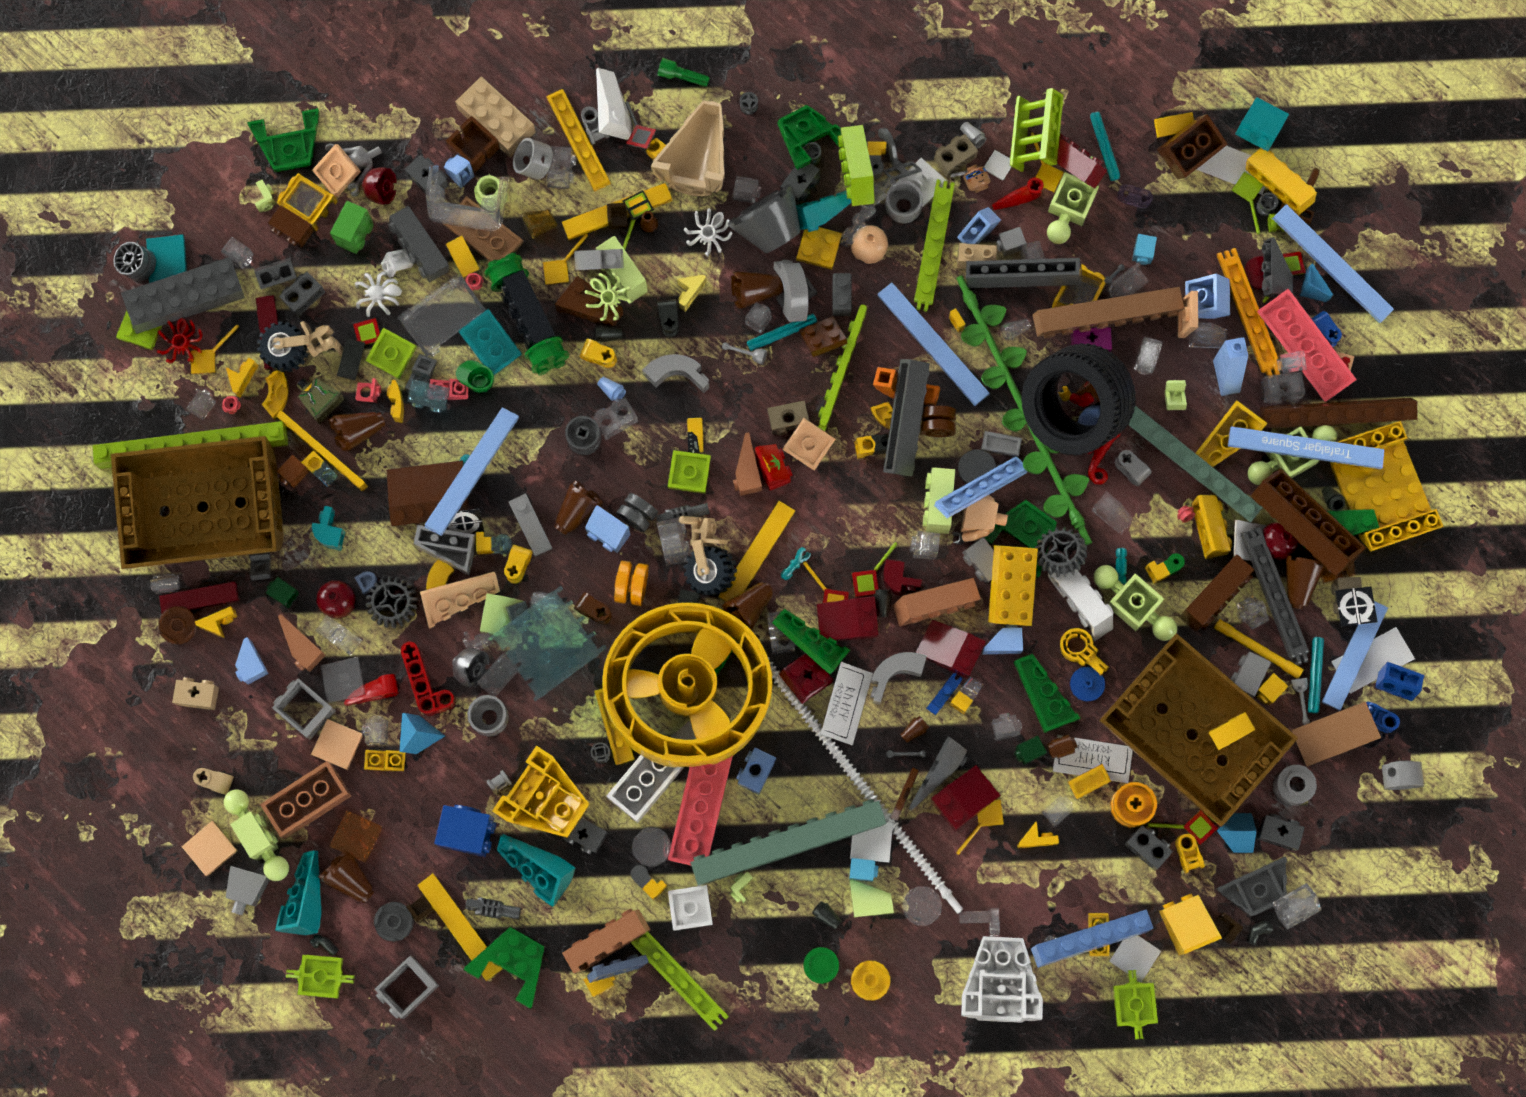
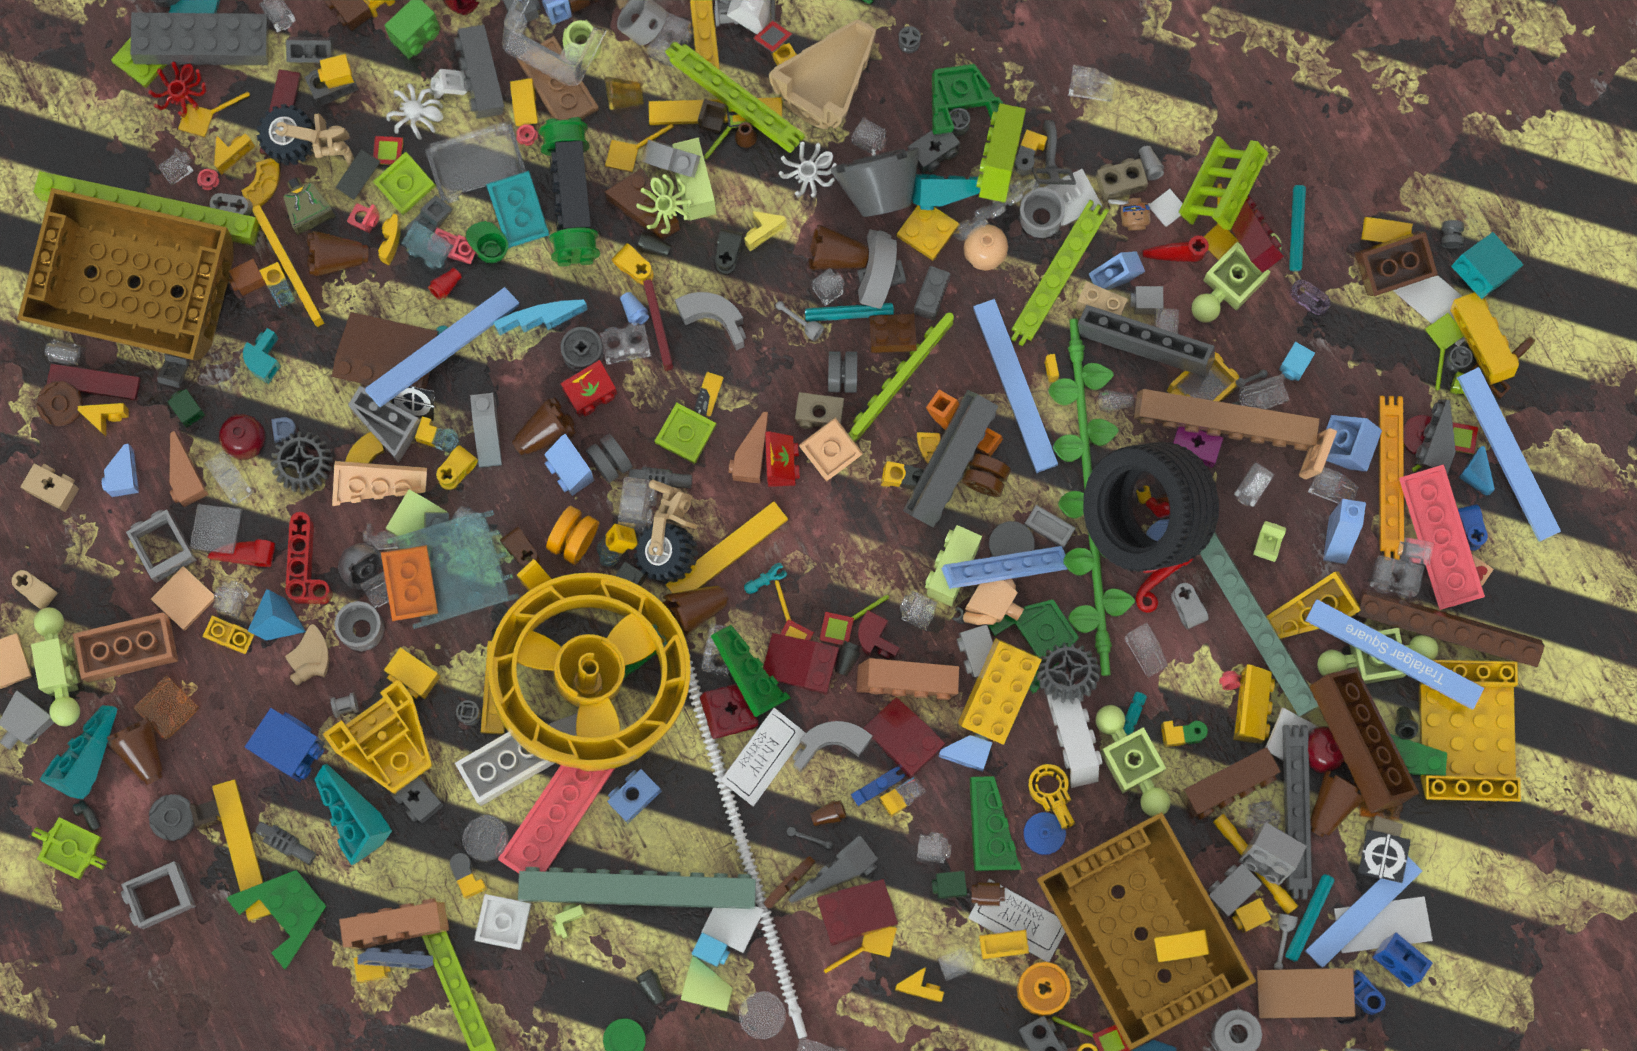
camera: 20 degrees right, 0 degrees up
none -> light grey beam [210,193,253,216]
none -> tan arm [285,624,329,685]
none -> yellow brick [318,54,354,89]
none -> orange tile [381,545,438,621]
none -> yellow brick [384,647,441,699]
none -> red cone [428,268,462,300]
none -> medium azure slope [493,300,588,335]
none -> yellow slope [517,559,551,591]
none -> red slope [561,360,617,417]
none -> yellow leg [597,523,638,567]
none -> dark red tile [643,279,673,371]
none -> lime hinge [665,42,805,153]
none -> dark grey wheel [828,351,857,393]
none -> clear slope [1068,65,1115,102]
none -> light grey slope [1238,822,1307,885]
none -> dark grey wheel [1441,220,1464,249]

